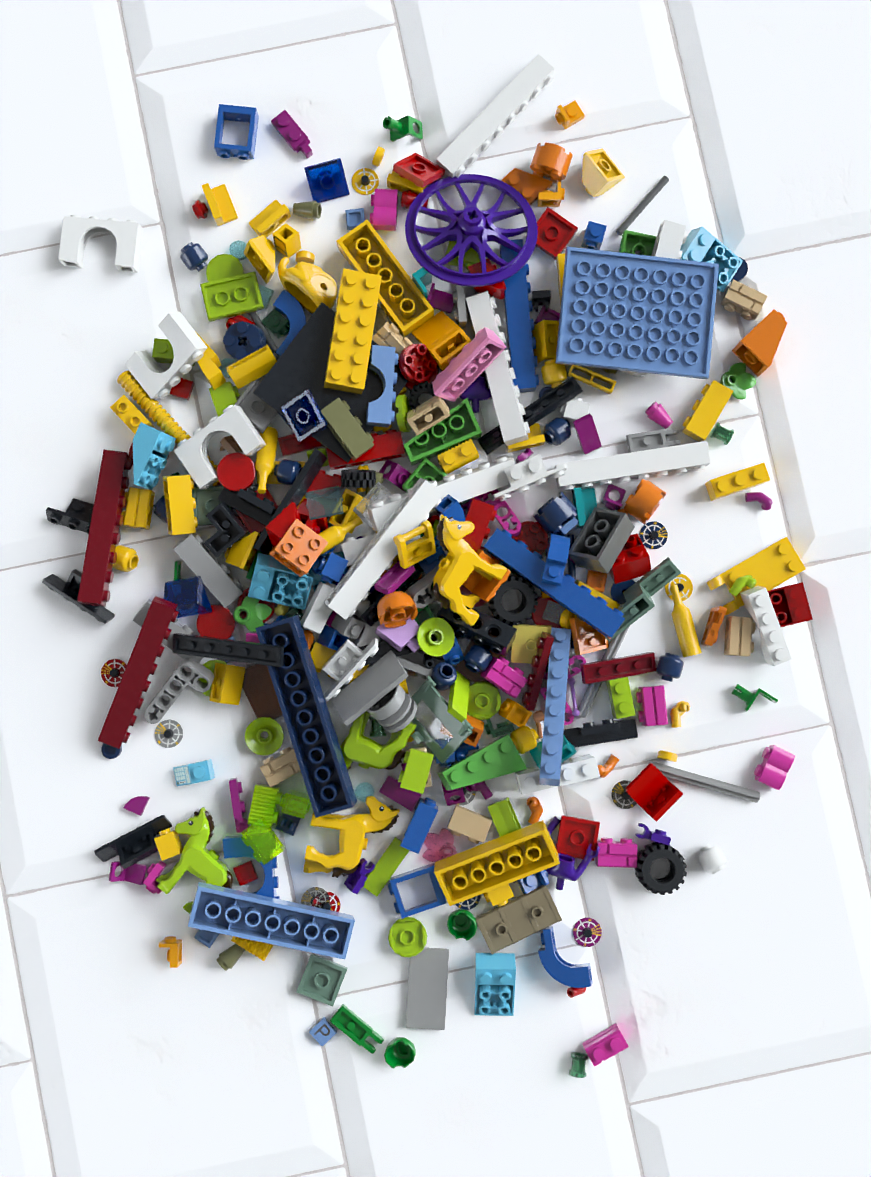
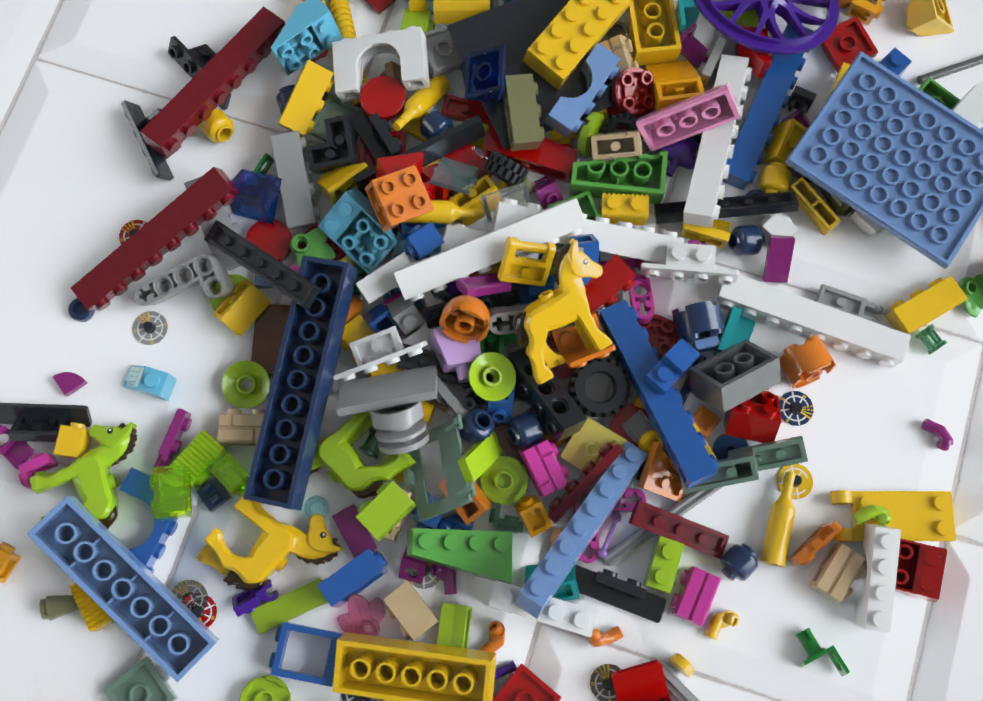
camera: 30 degrees right, 10 degrees down
yellow brick [121,487,155,530] -> none
medium blue tile [194,929,220,949] -> none
red tile [233,860,259,886] -> none
yellow head [510,725,538,754] -> none
magenta bracket [601,484,626,511] -> none
dark pink cone [645,401,673,429] -> none
yellow brick [705,462,771,501] -> none

